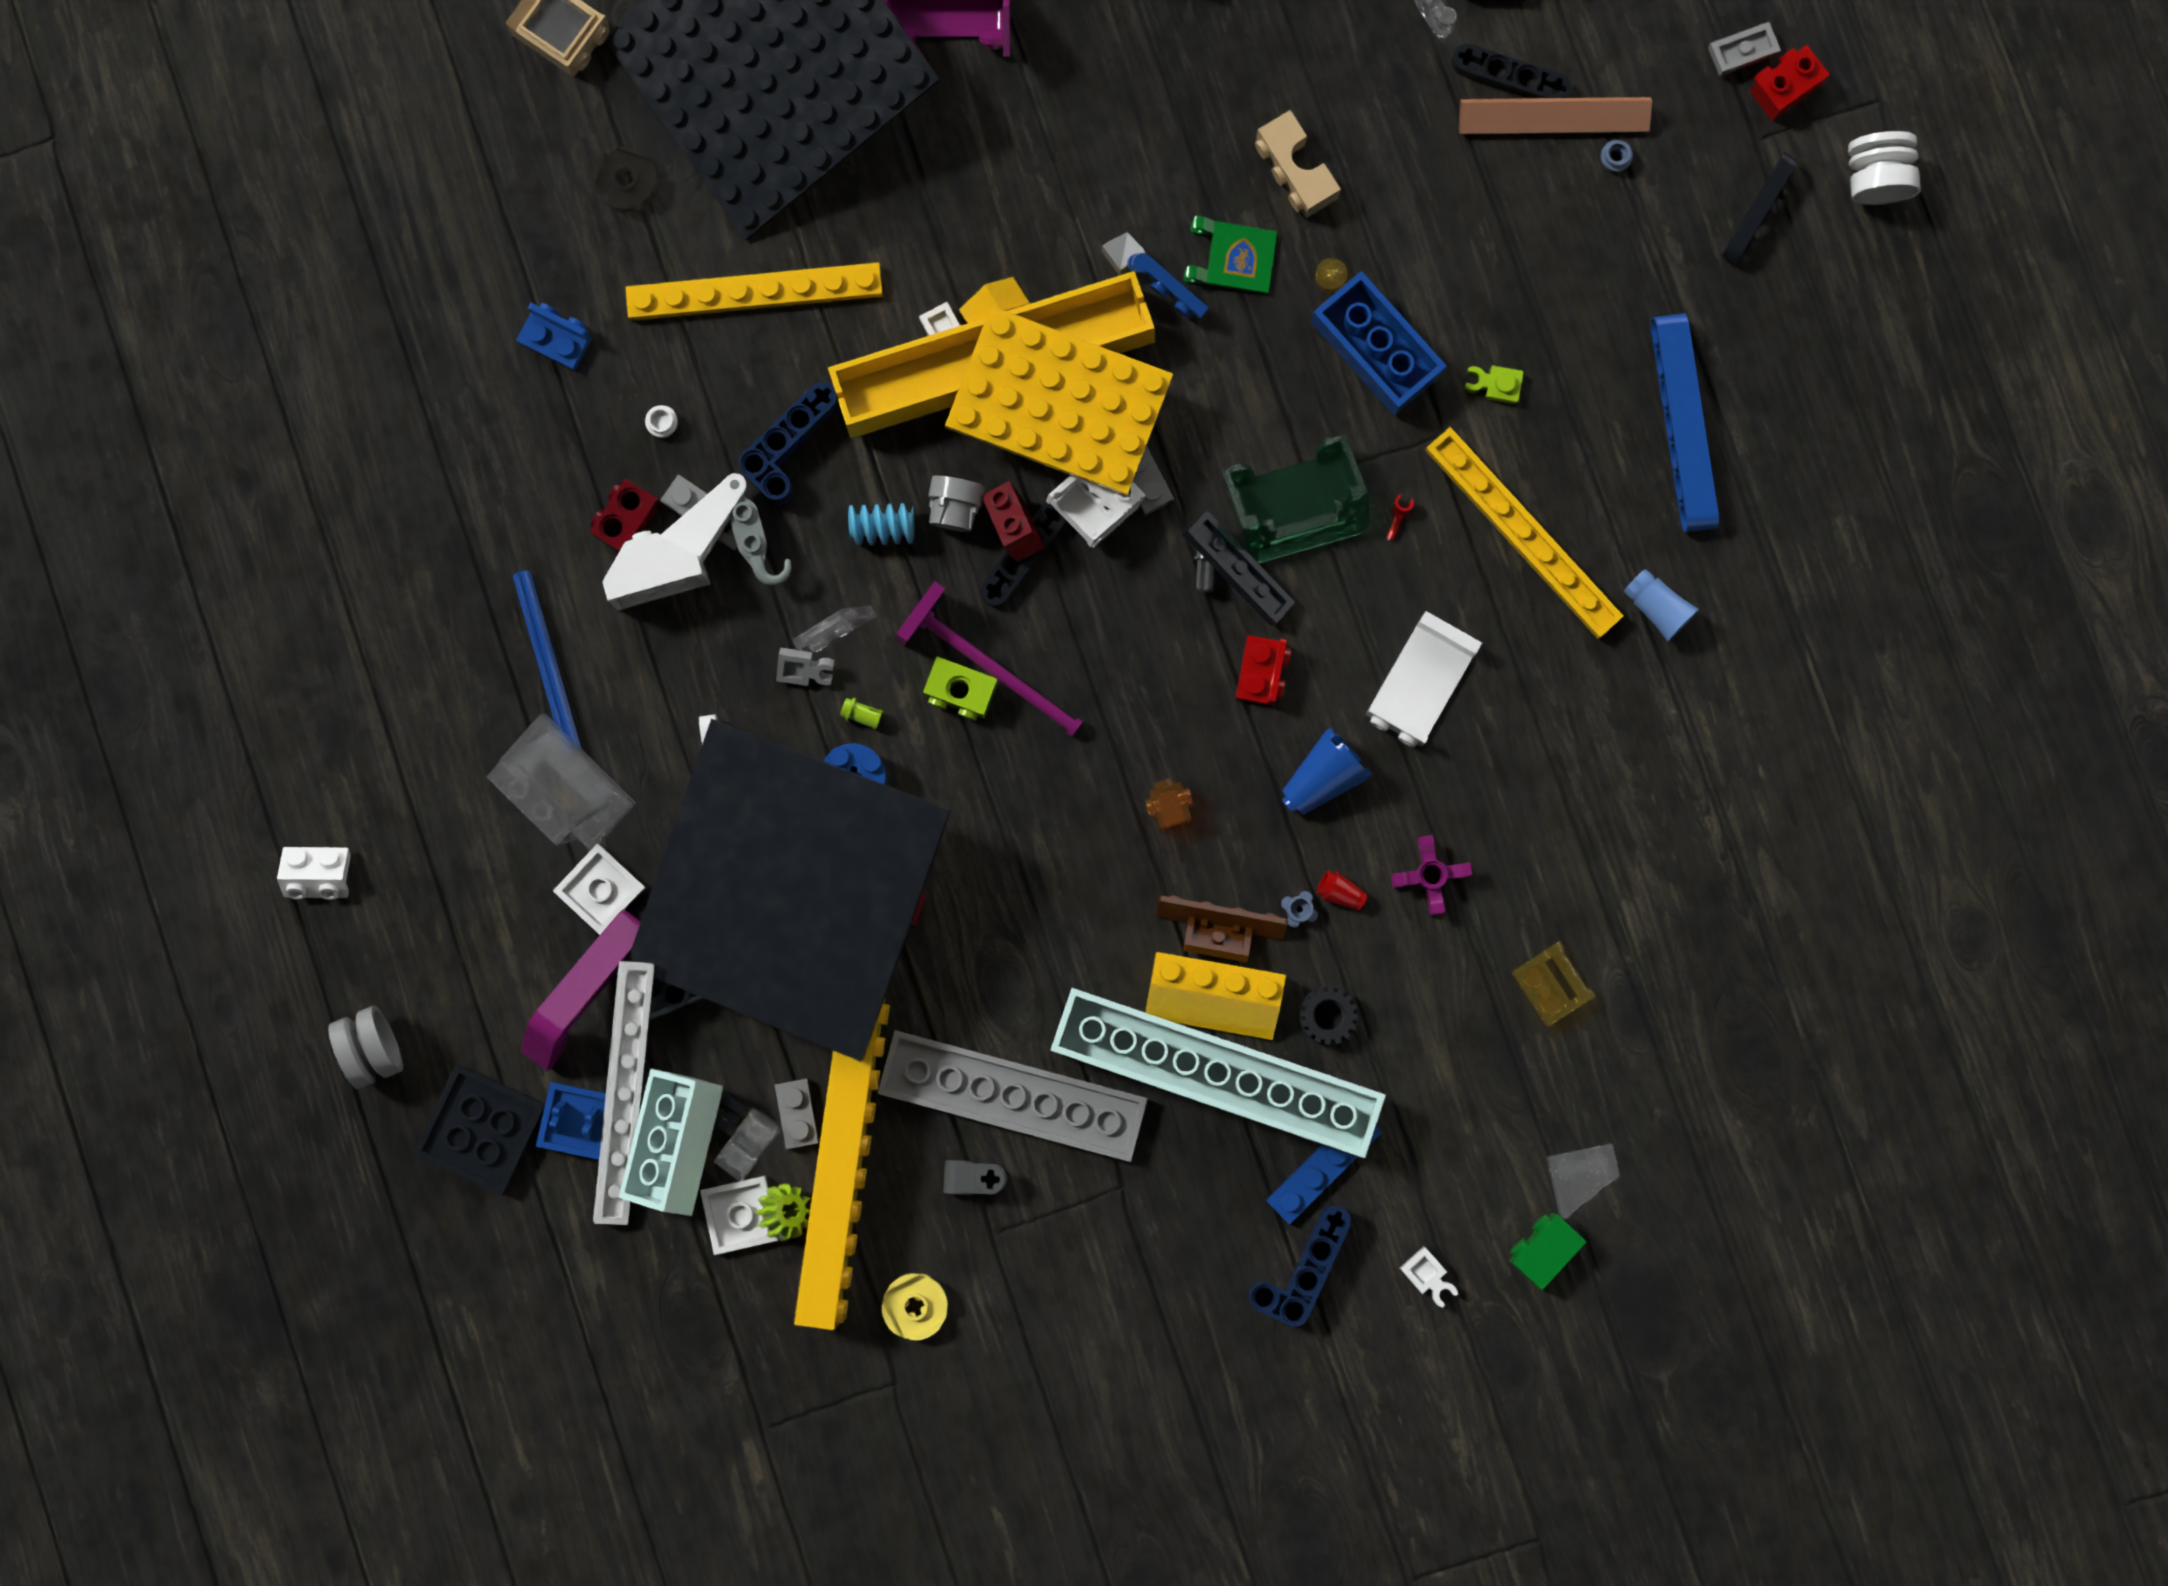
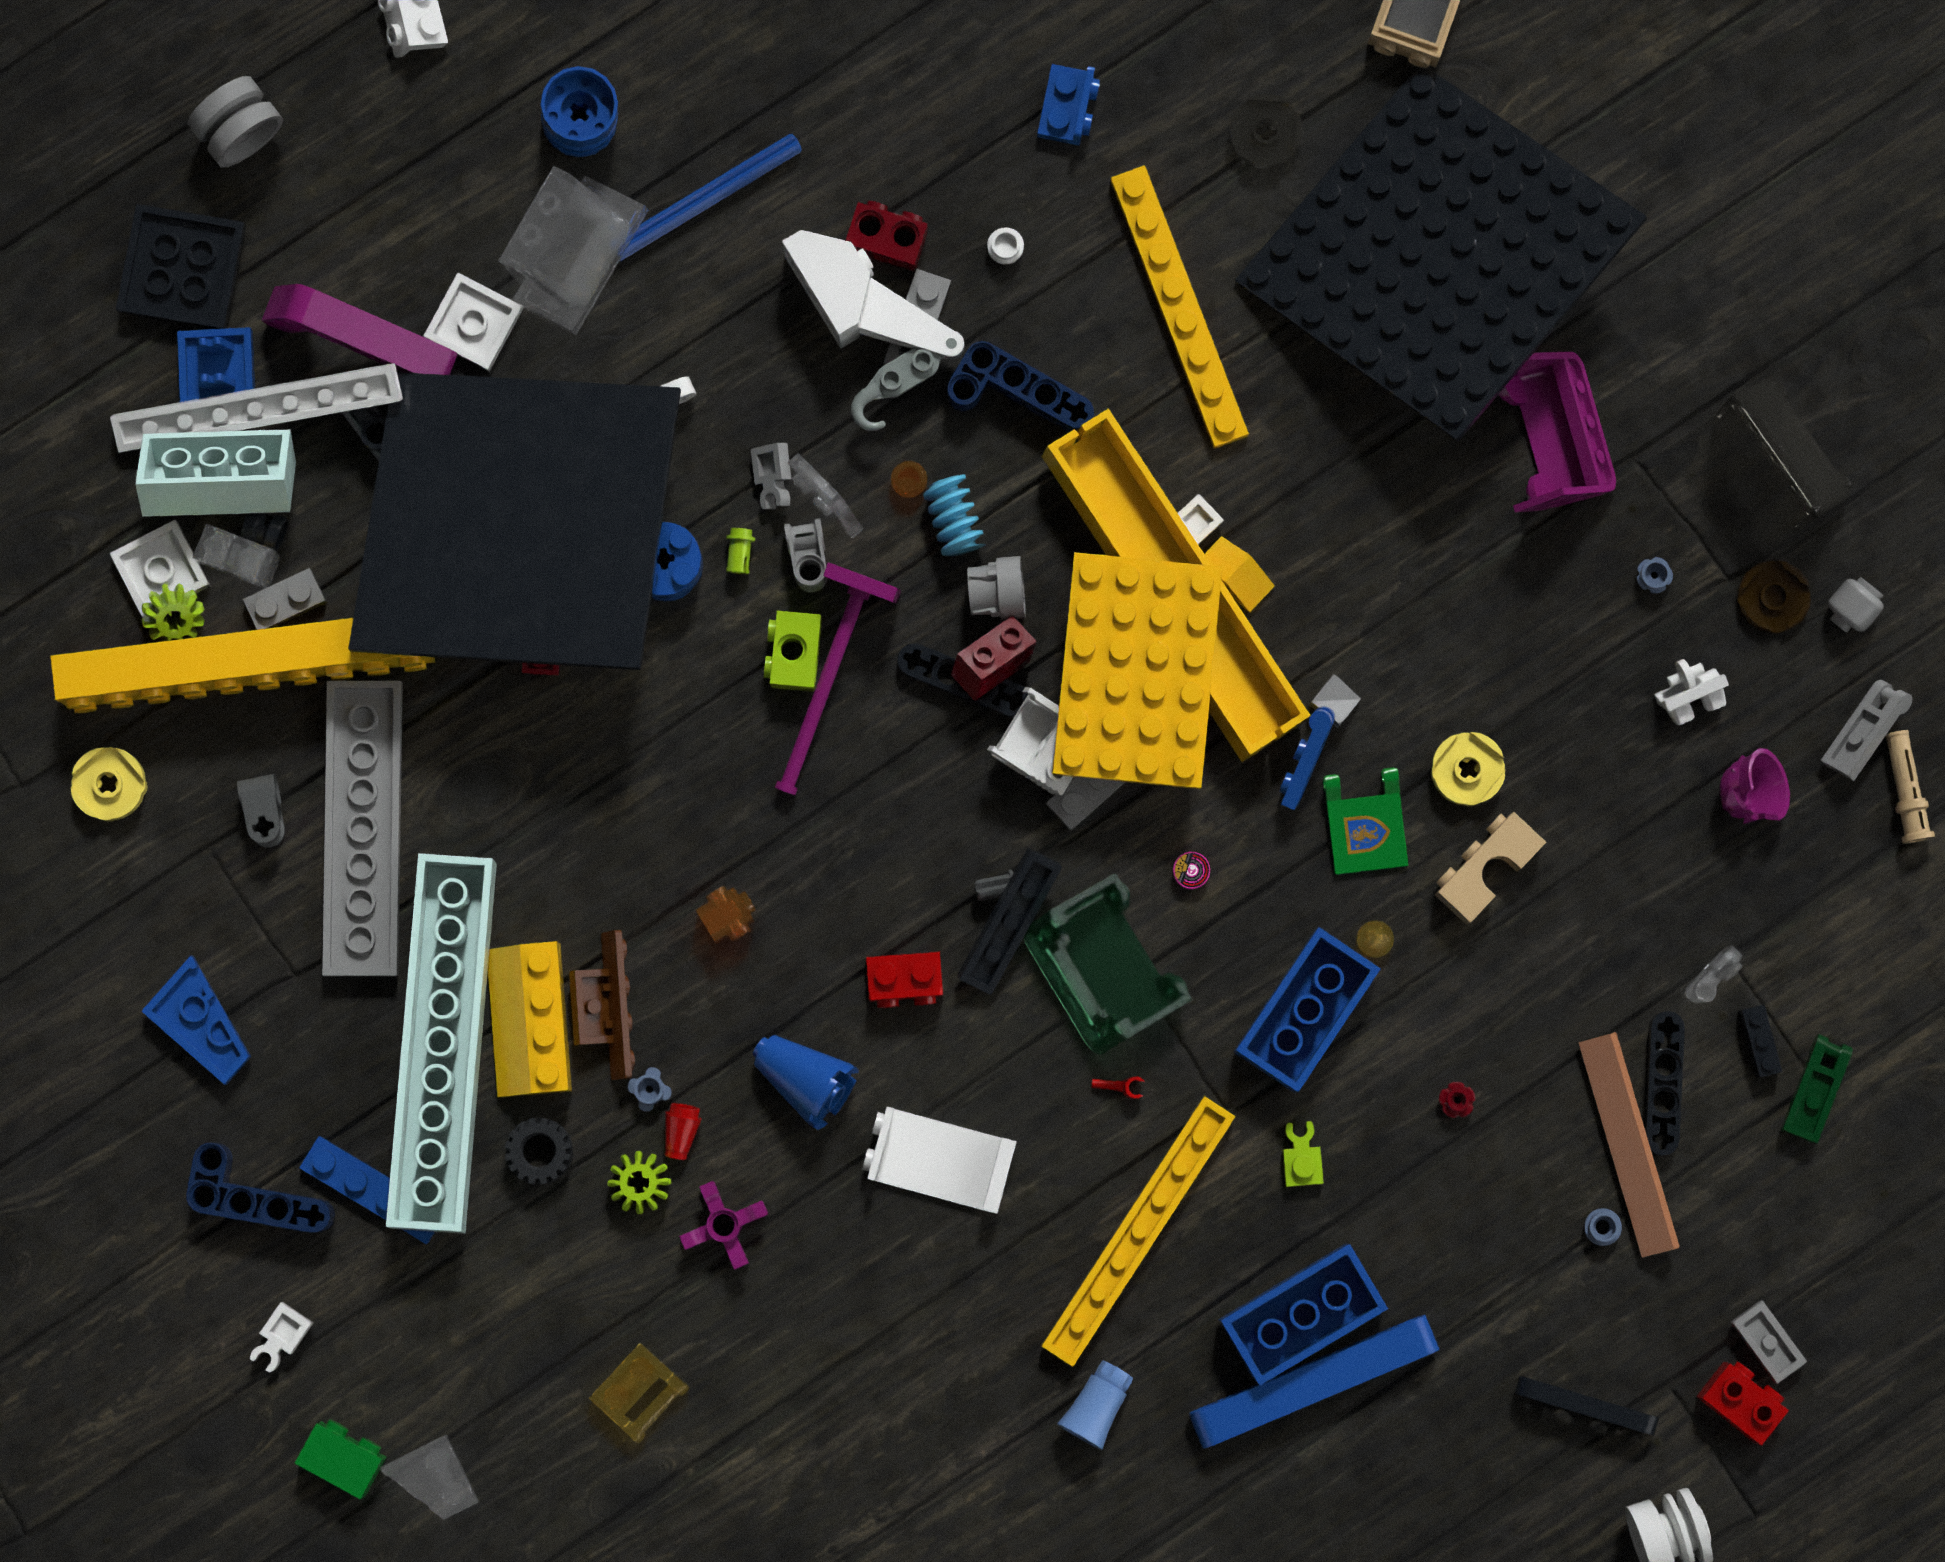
camera: 75 degrees right, 0 degrees up
none -> blue wing [142,955,251,1085]
none -> blue wheel [541,66,618,157]
none -> lime gear [607,1151,672,1214]
none -> light grey piece [784,518,827,592]
none -> clear orange plate [891,461,927,498]
none -> tile [1173,852,1210,889]
none -> blue brick [1218,1244,1388,1386]
none -> light yellow plate [1430,732,1505,807]
none -> dark red plate [1439,1081,1476,1118]

